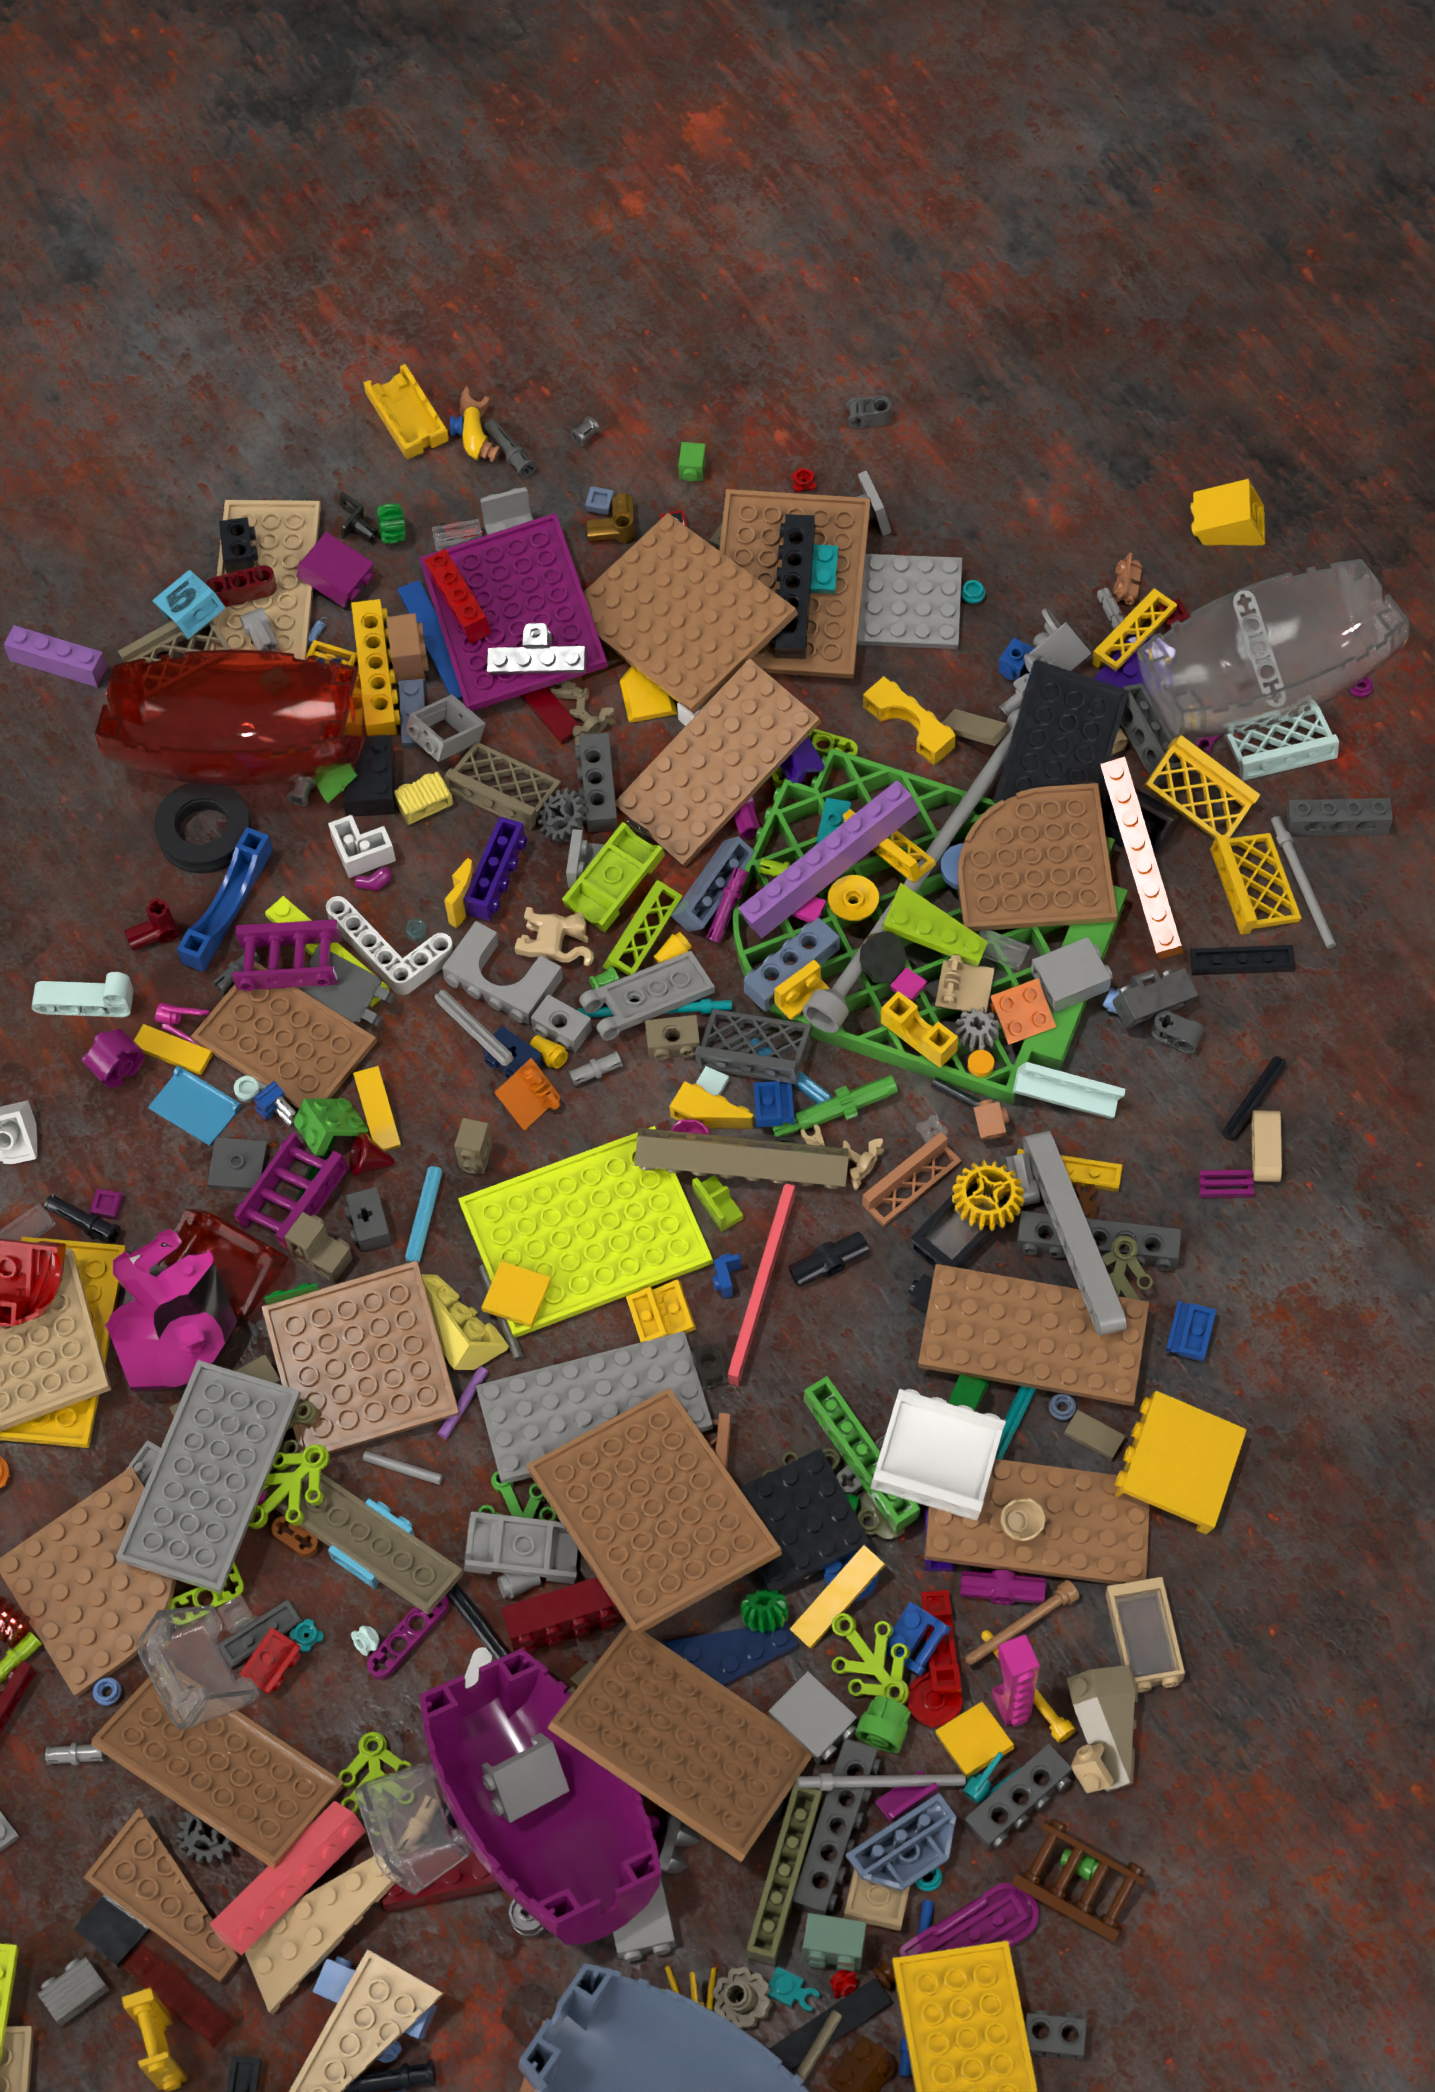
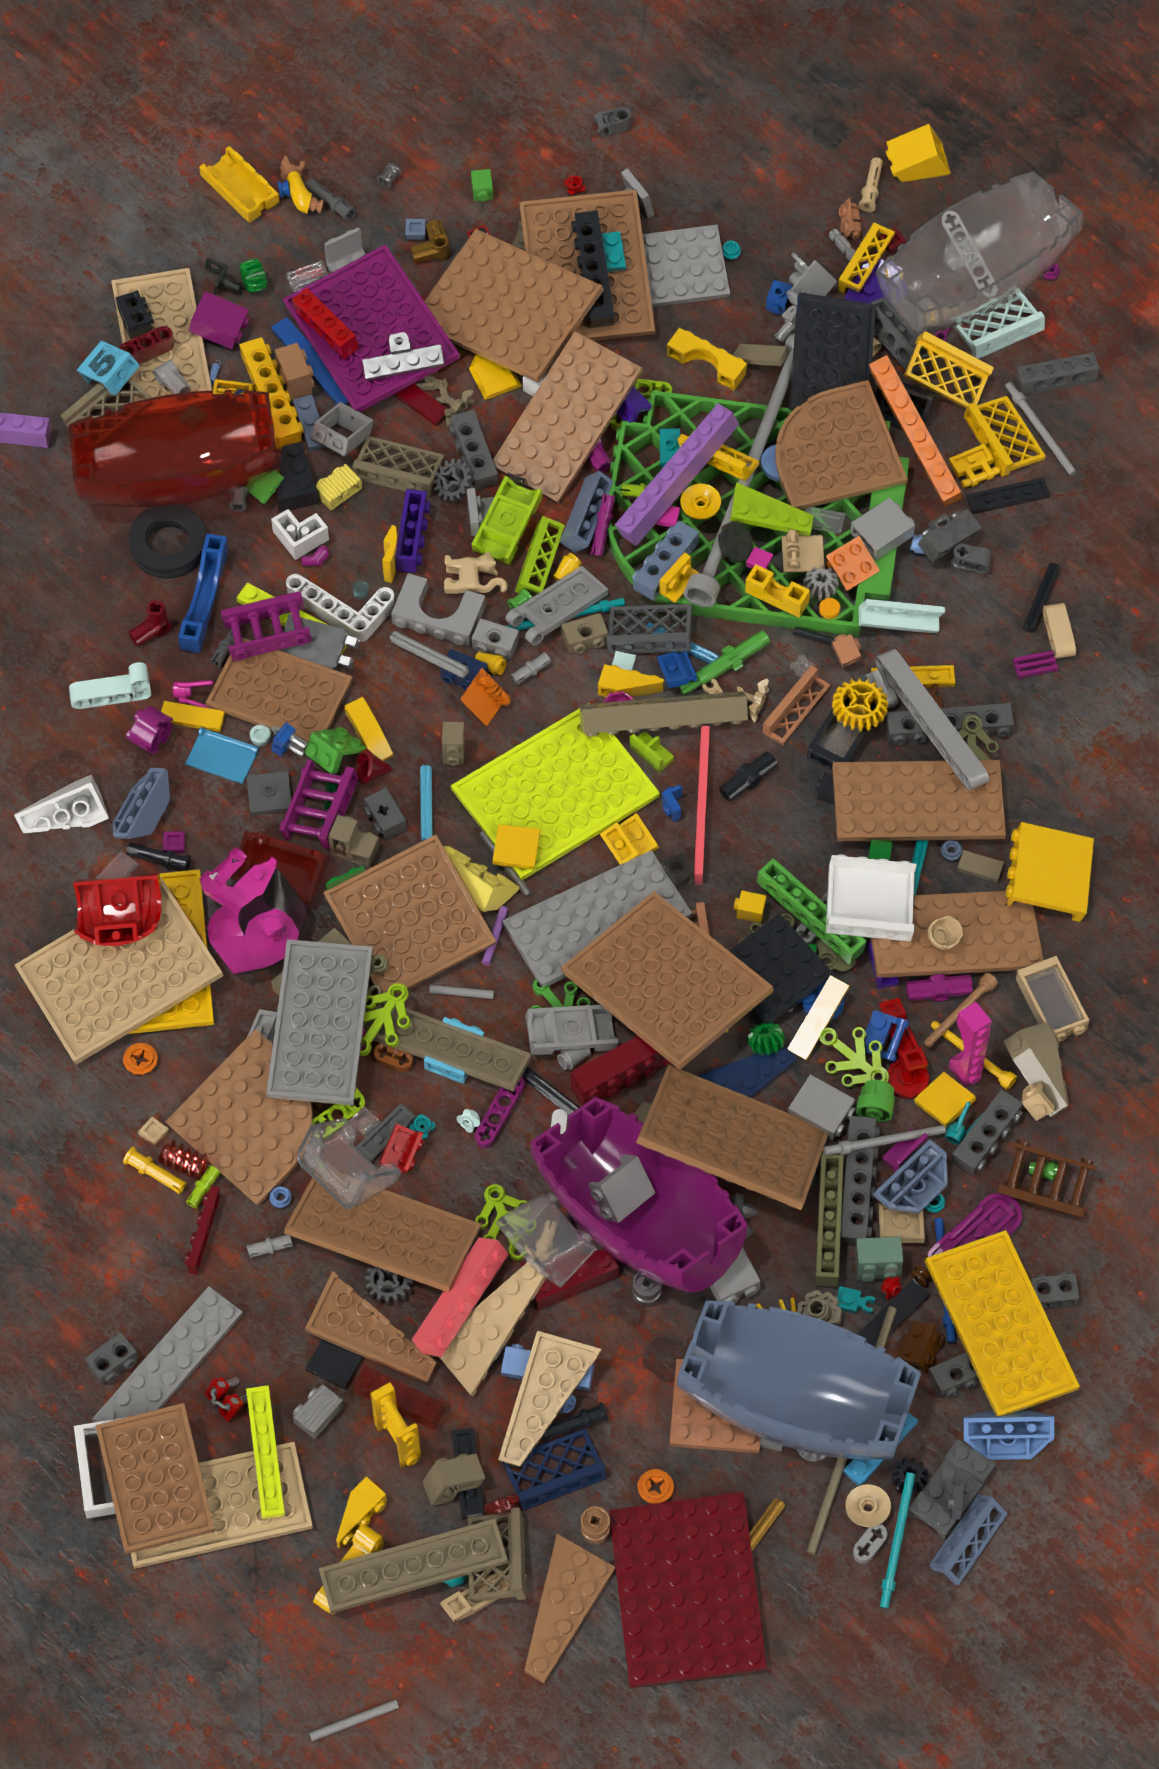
camera: 15 degrees left, 0 degrees up
blue plate [1166,1300,1216,1362] -> none
none -> sand blue wedge [113,768,170,839]
none -> yellow brick [733,890,766,923]
none -> tan pin [858,158,883,212]
none -> yellow plate [948,444,1000,488]

